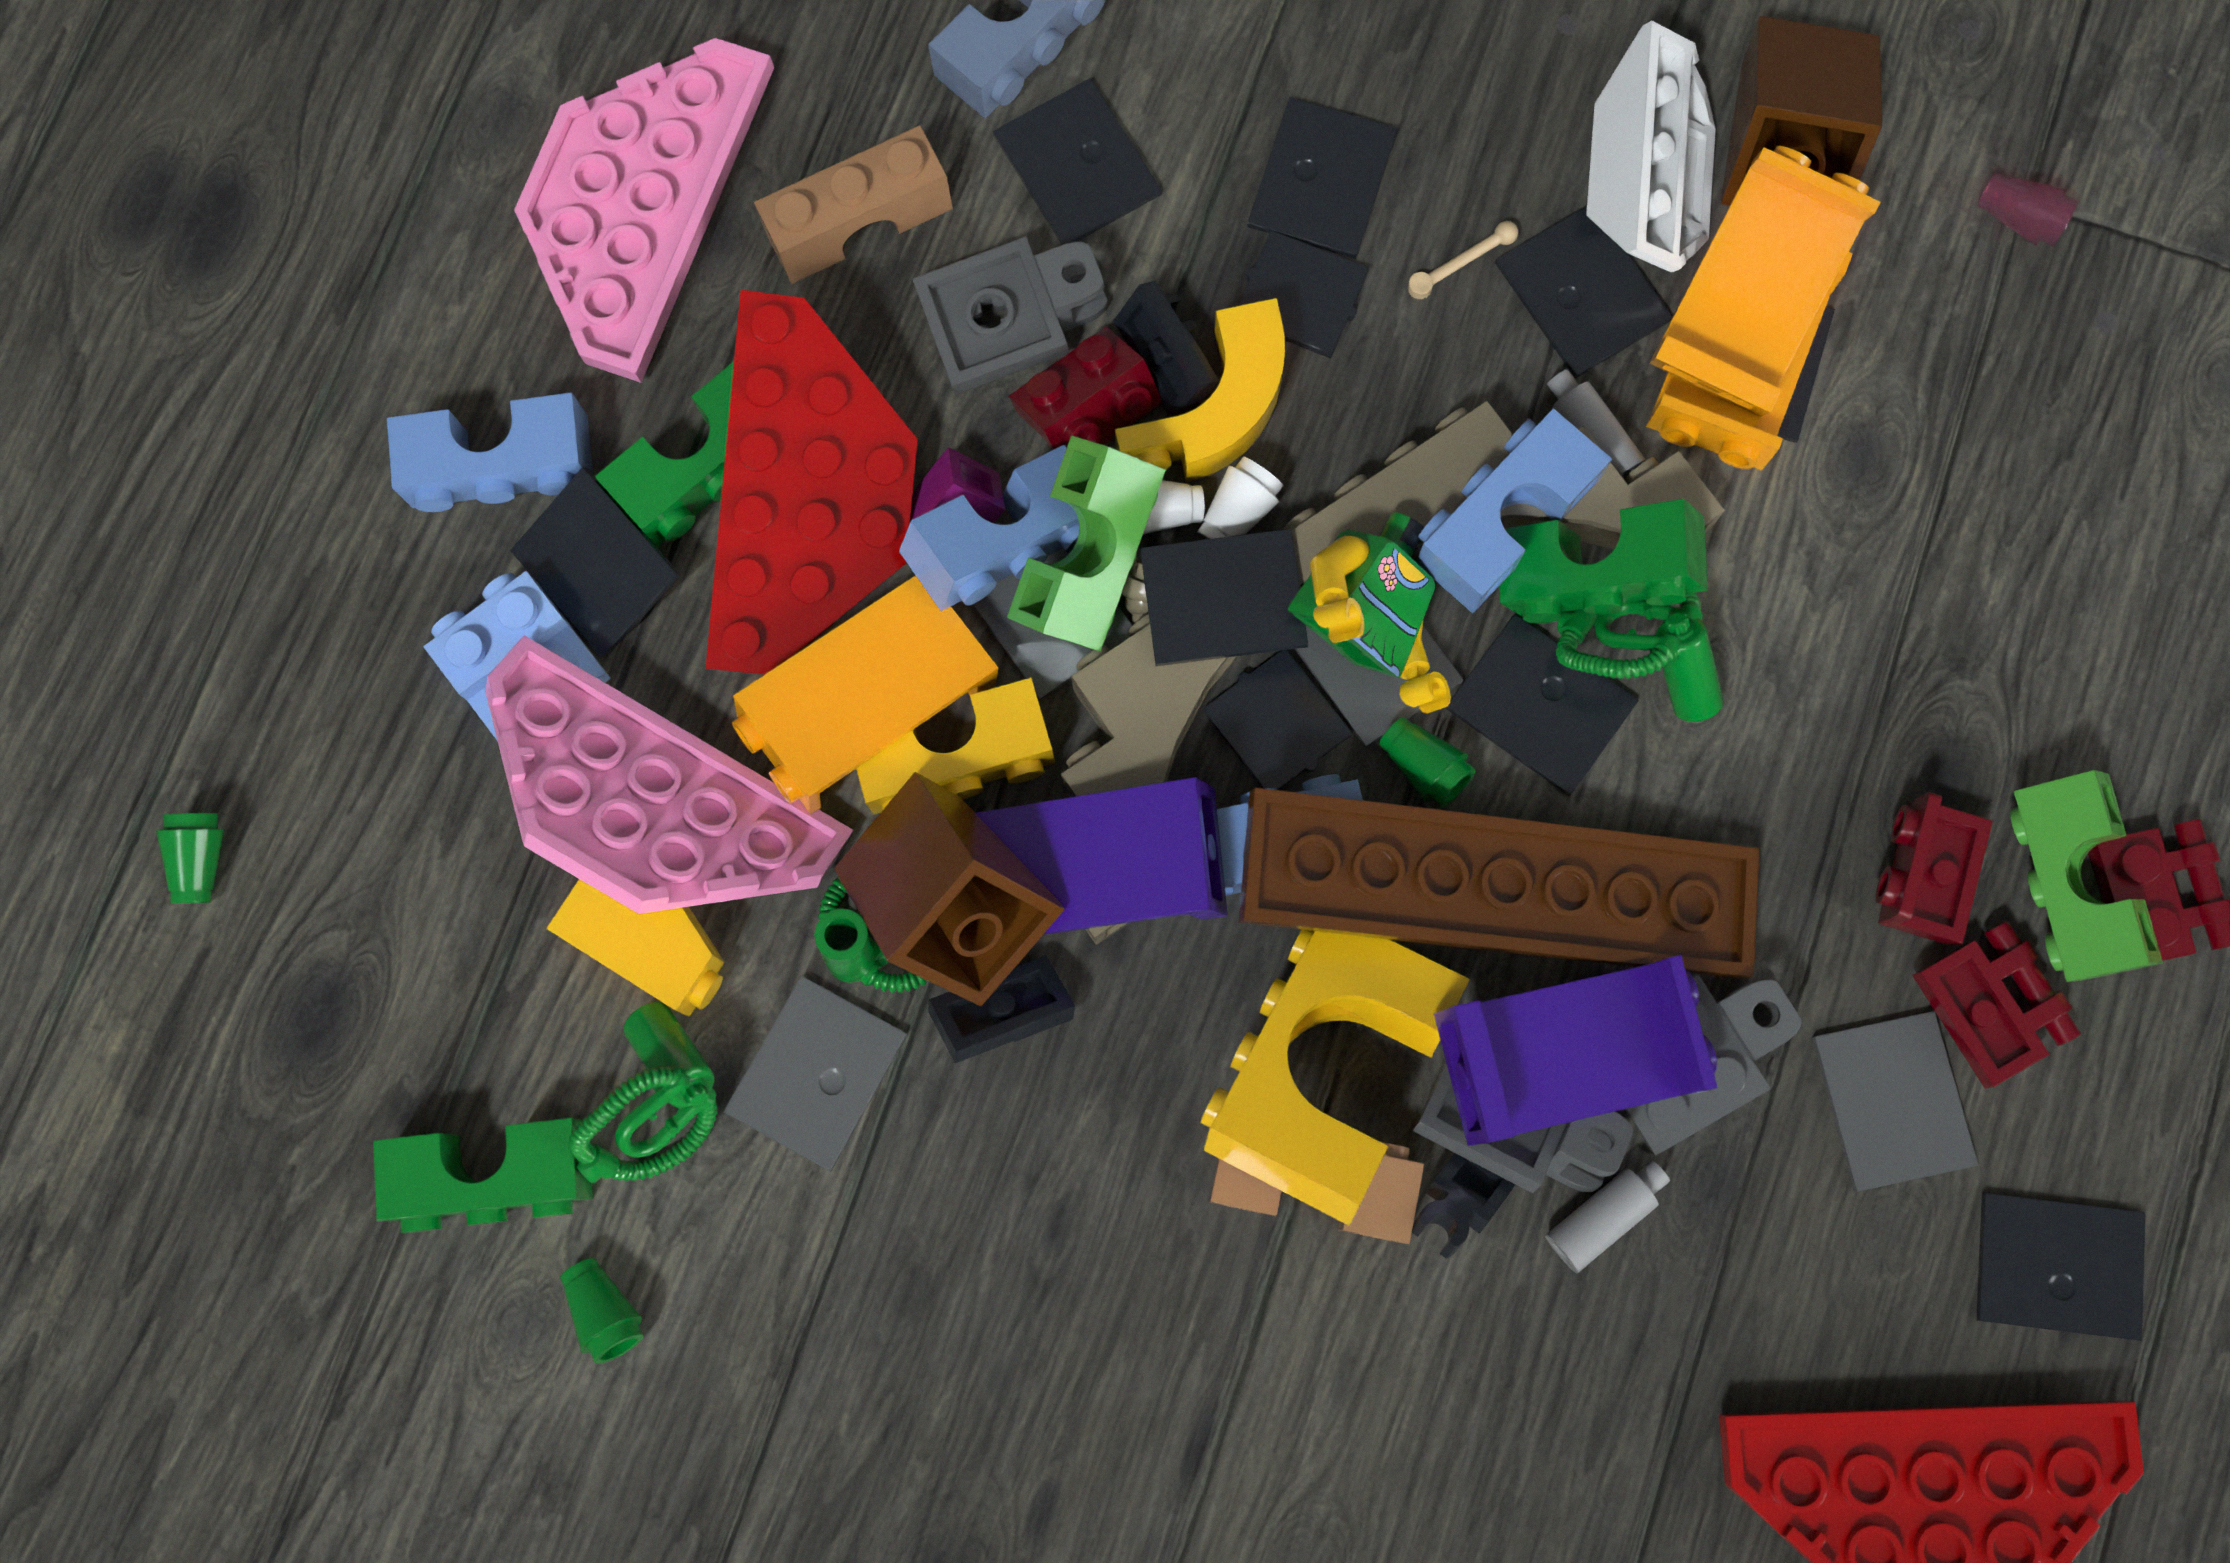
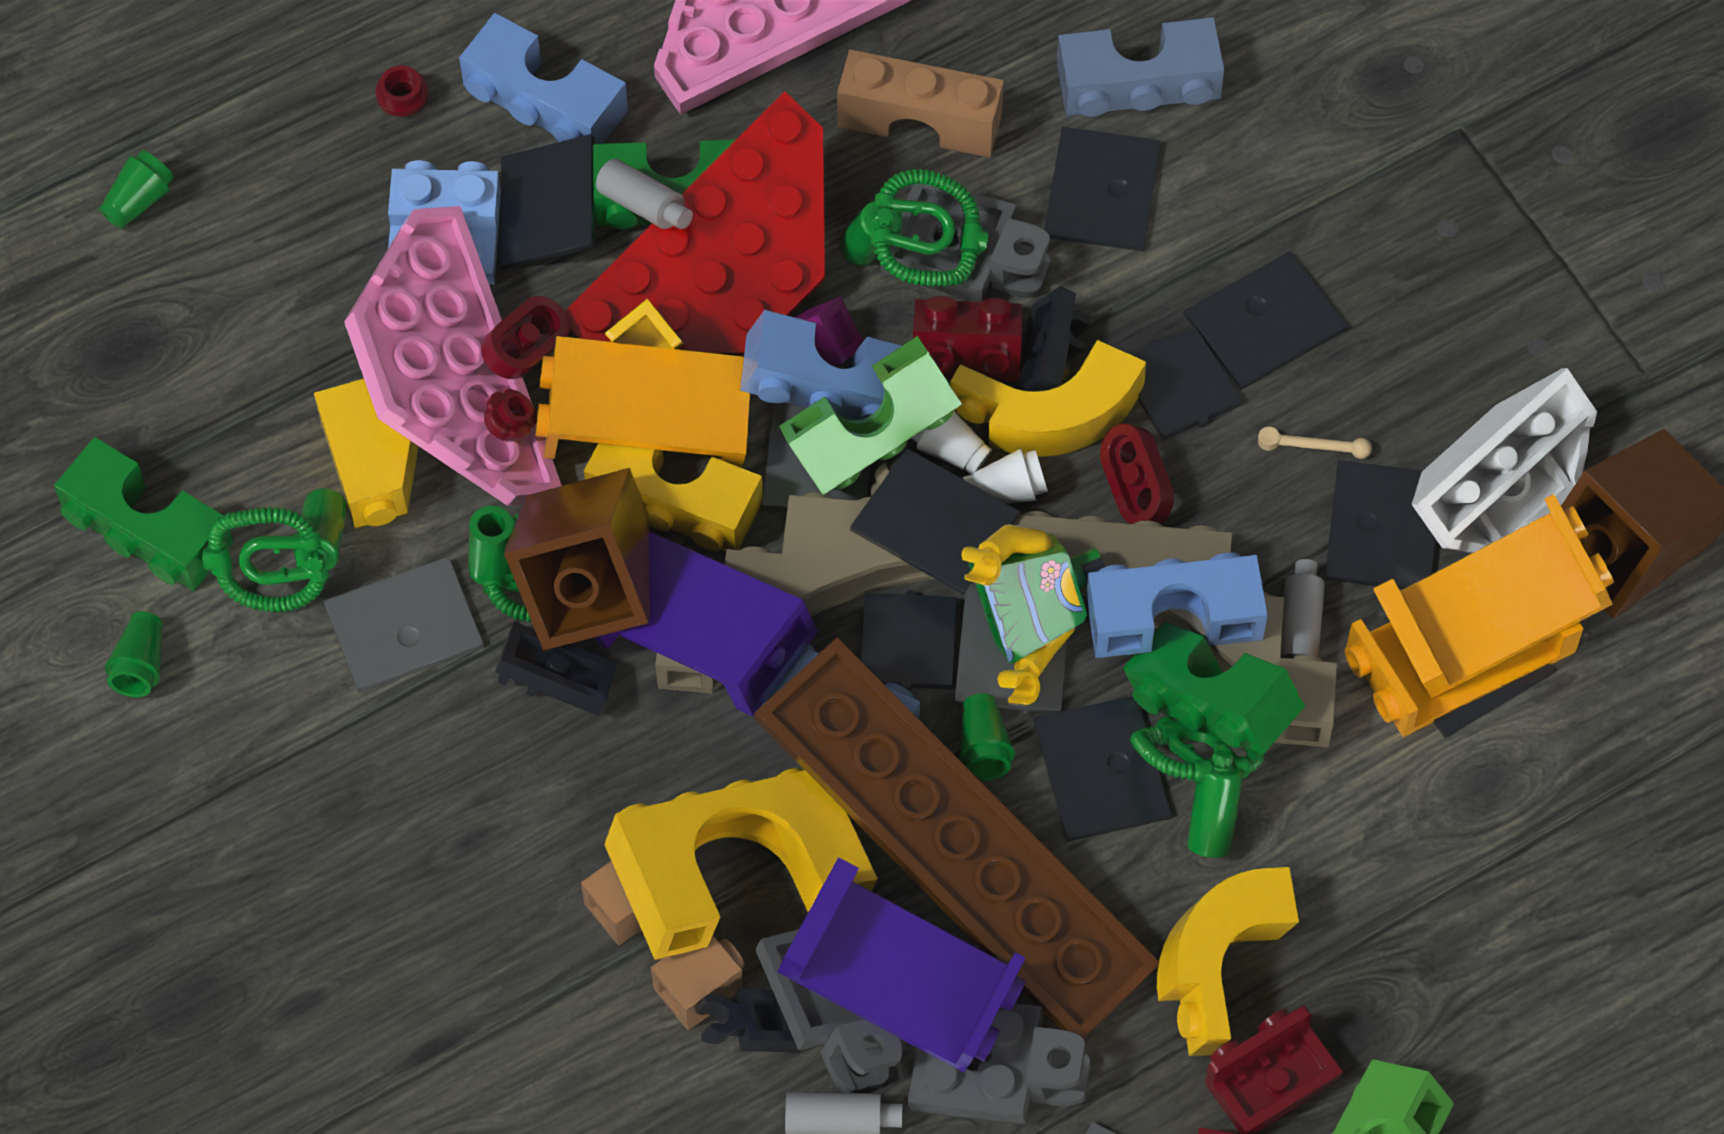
camera: 35 degrees right, 15 degrees down
none -> dark red plate [375,65,428,117]
none -> dark red plate [481,296,570,379]
none -> dark red plate [484,389,537,442]
none -> light grey cylinder [596,159,693,229]
none -> yellow panel [605,299,684,349]
none -> green piece [839,169,988,287]
none -> dark red plate [1100,424,1174,524]
none -> yellow arch [1157,867,1299,1056]

